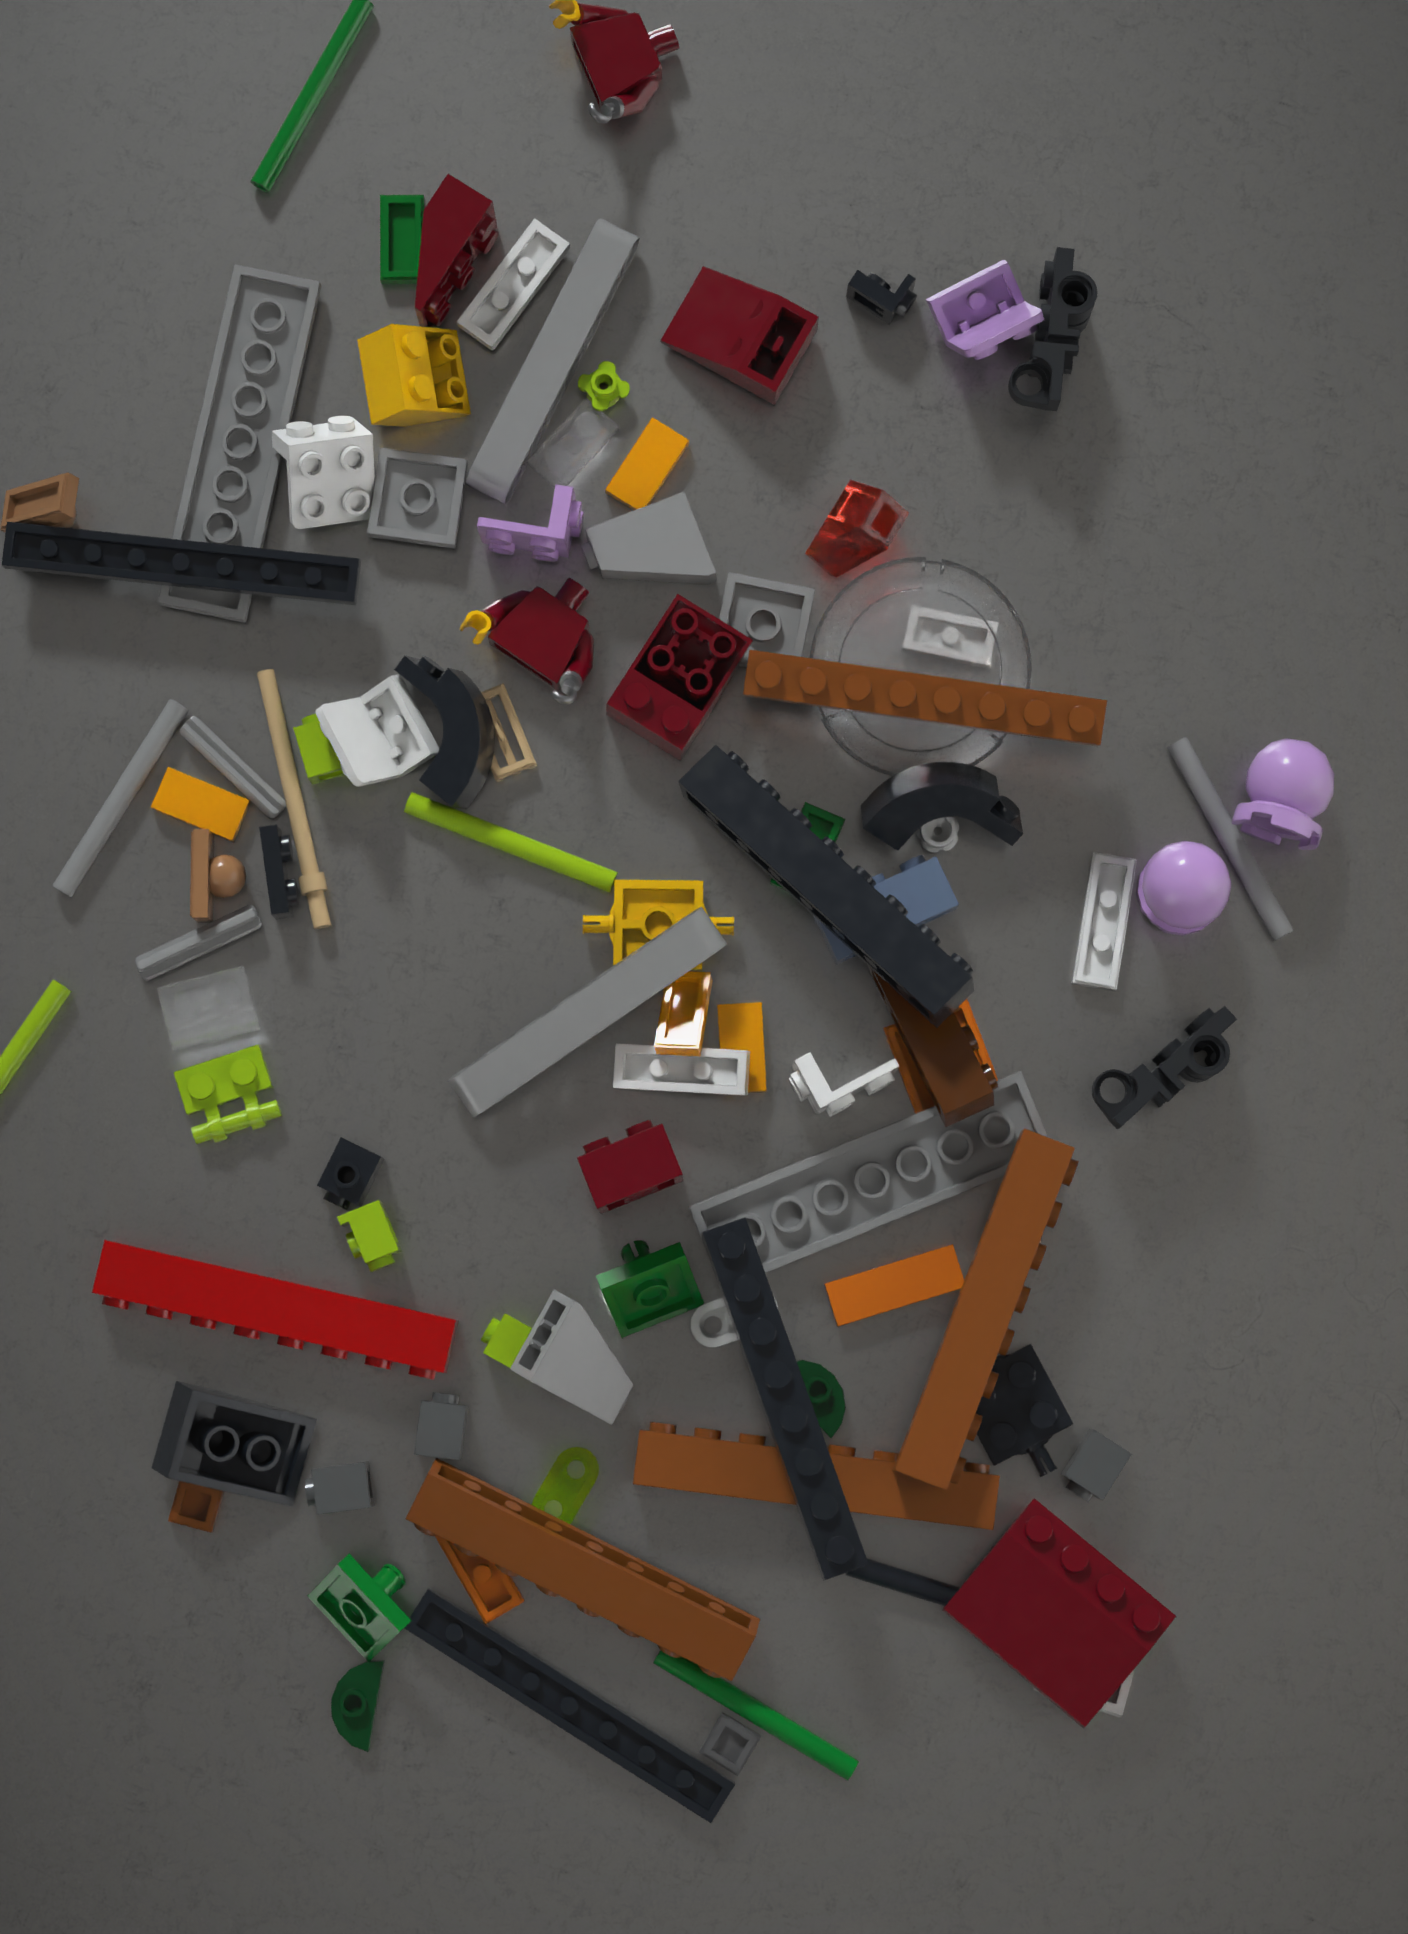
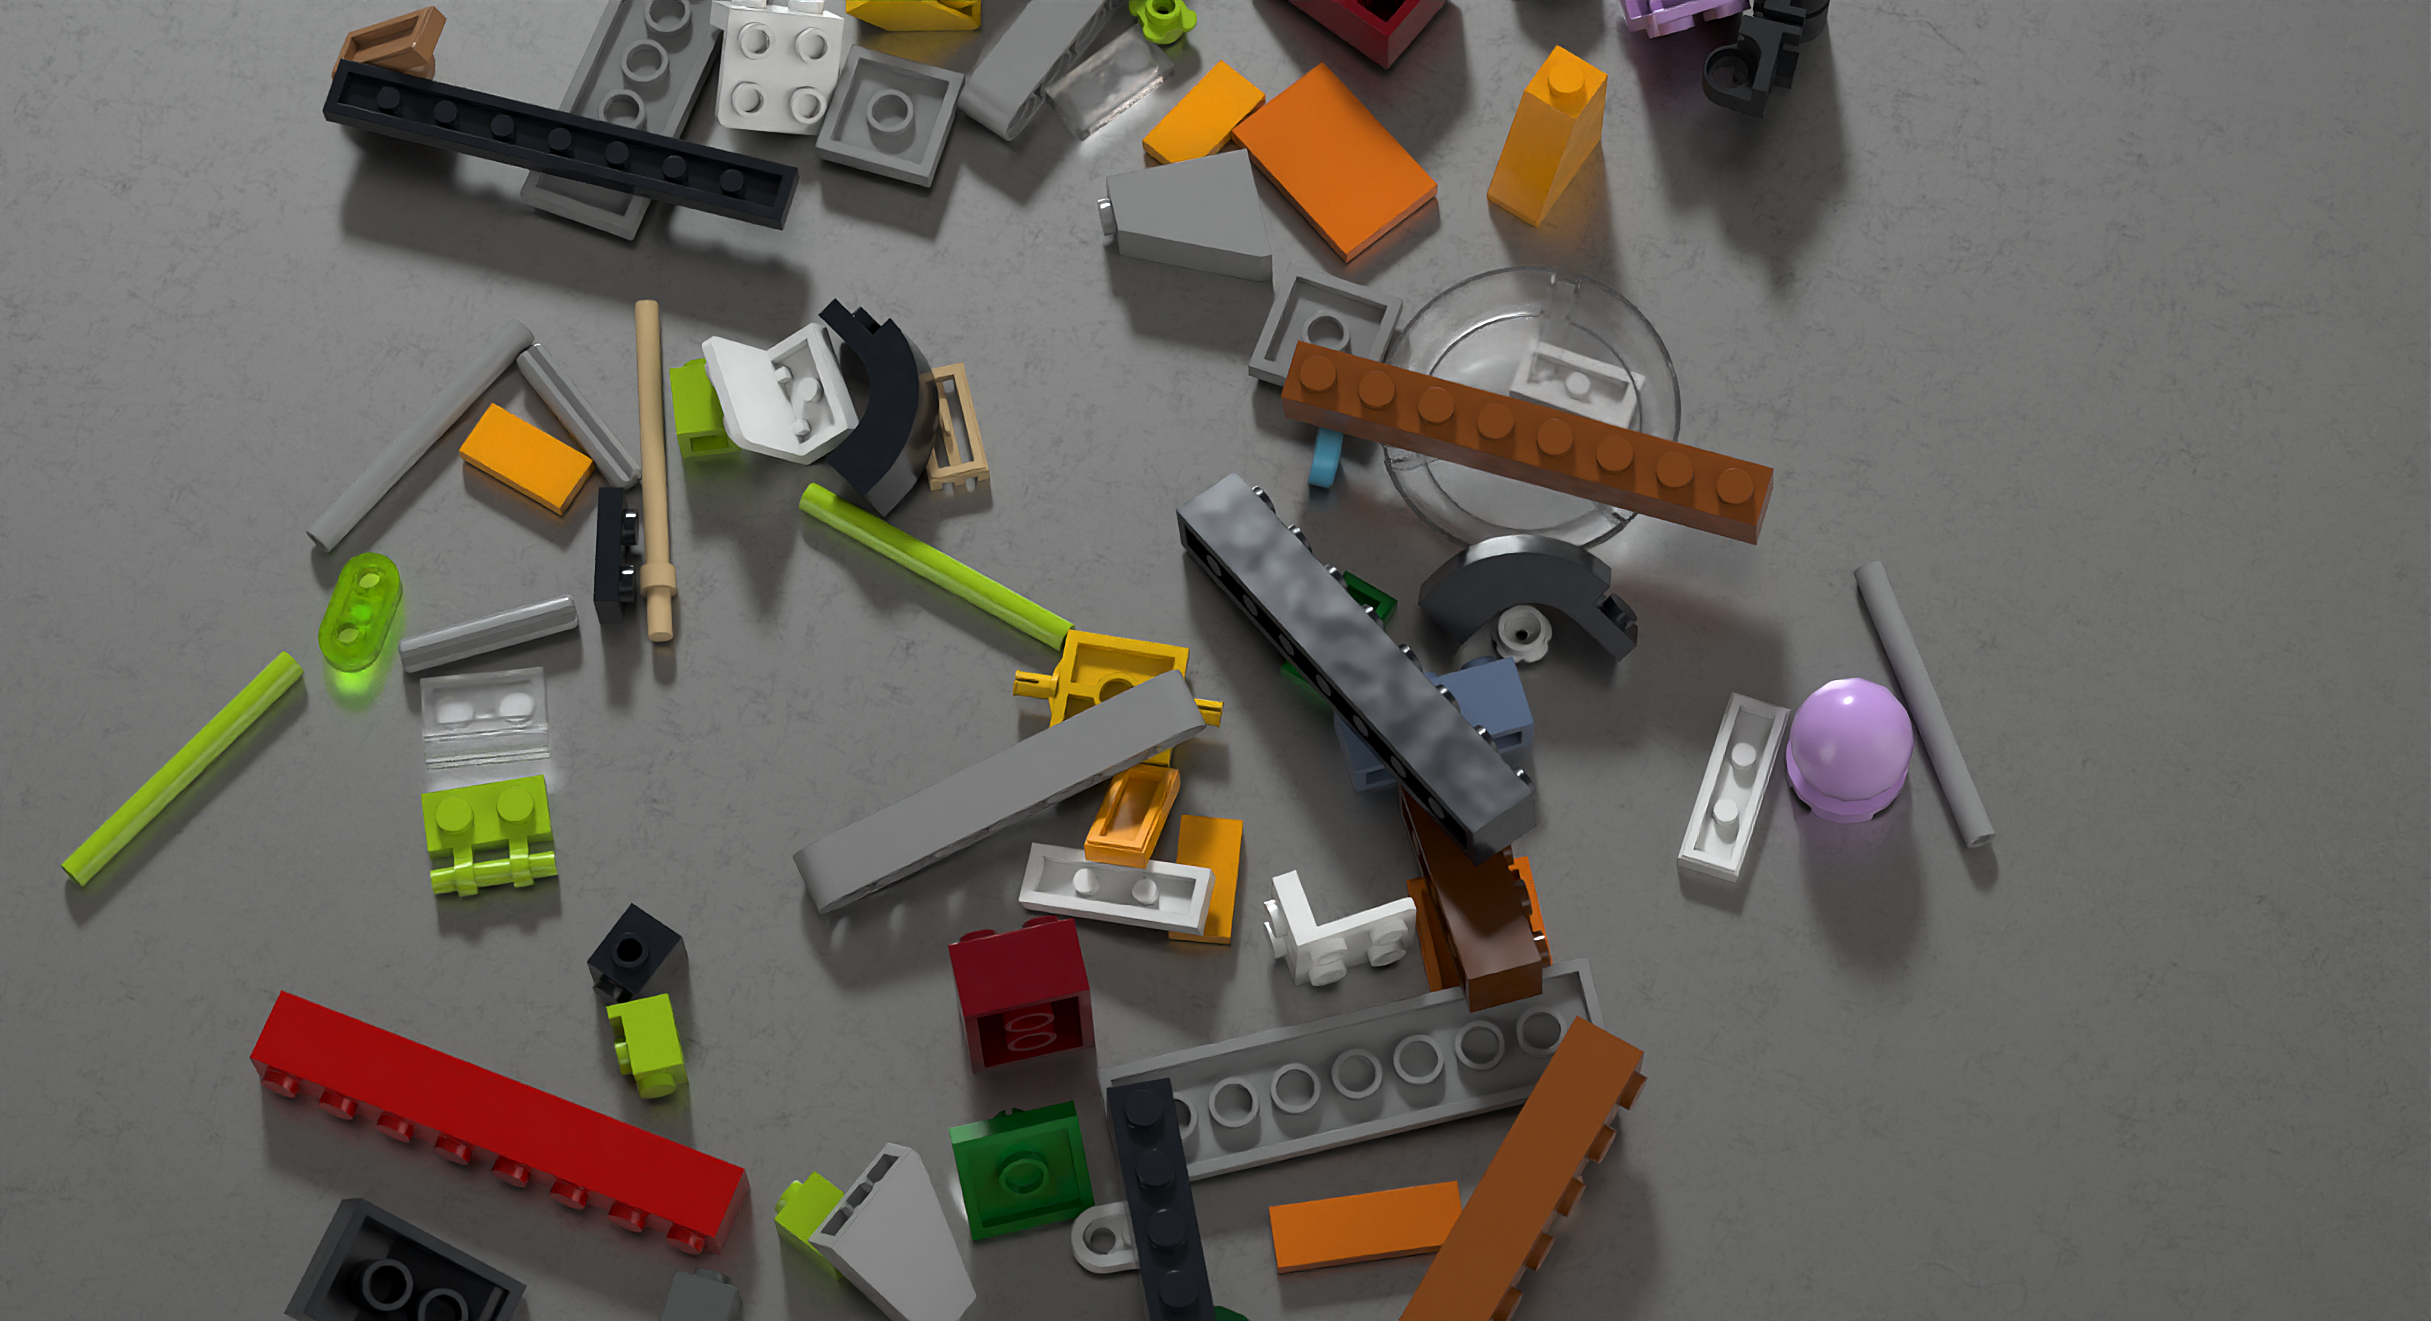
camera: 10 degrees right, 15 degrees down
medium nougat tile [190,829,246,923] -> none
dark red torso [459,577,594,705] -> none
lavender bracket [477,484,584,562] -> none
dark red slope [606,594,753,761] -> none
clear red slope [805,479,909,578] -> none
black plate [1092,1006,1237,1129] -> none
lavender tile [1232,738,1335,850] -> none
none -> clear neon green plate [318,552,403,673]
none -> orange tile [1231,61,1438,263]
none -> medium azure tile [1307,427,1344,488]
none -> light orange slope [1487,45,1608,228]

